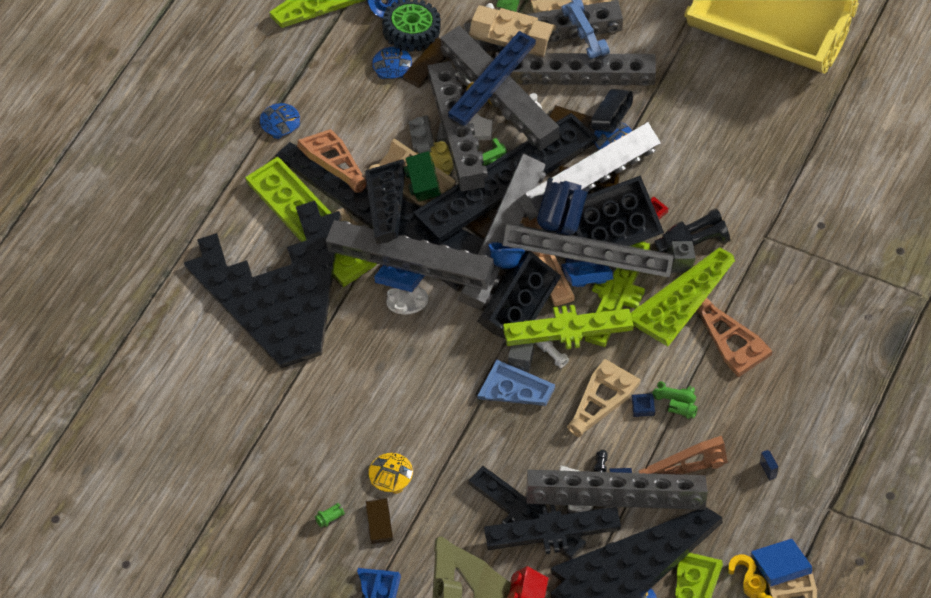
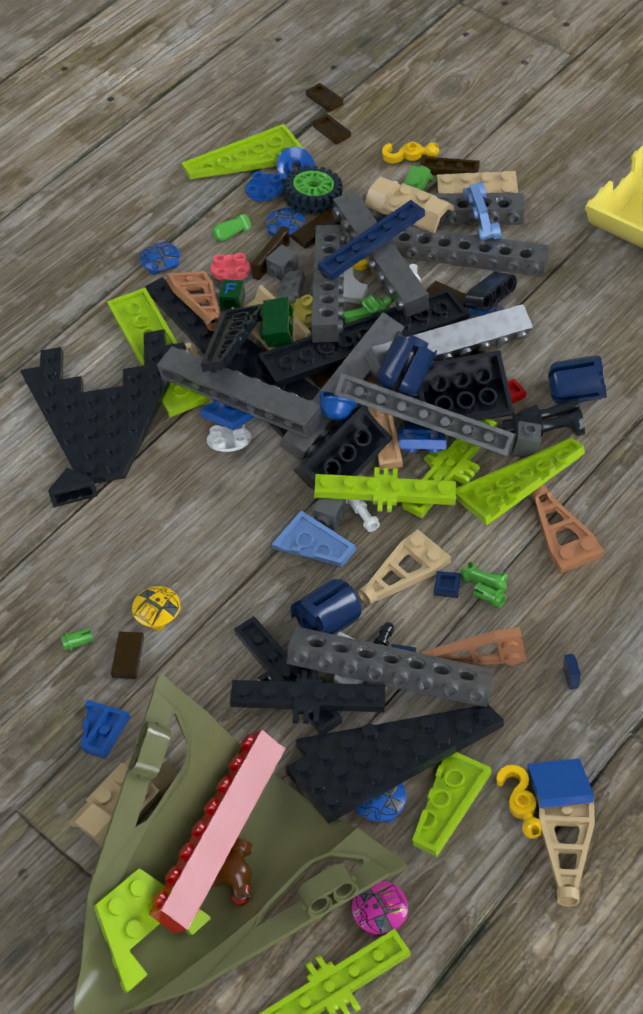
camera: 15 degrees right, 5 degrees down
none -> black slope [48,468,98,508]
none -> coral dish [210,253,251,281]
none -> bright green piece [212,214,251,242]
none -> dark green brick [219,279,245,312]
none -> blue dish [245,172,284,201]
none -> dark brown tile [251,226,290,280]
none -> dark grey brick [266,245,299,281]
none -> dark blue cylinder [290,579,362,635]
none -> bright green piece [361,295,394,314]
none -> dark blue cylinder [548,355,607,404]

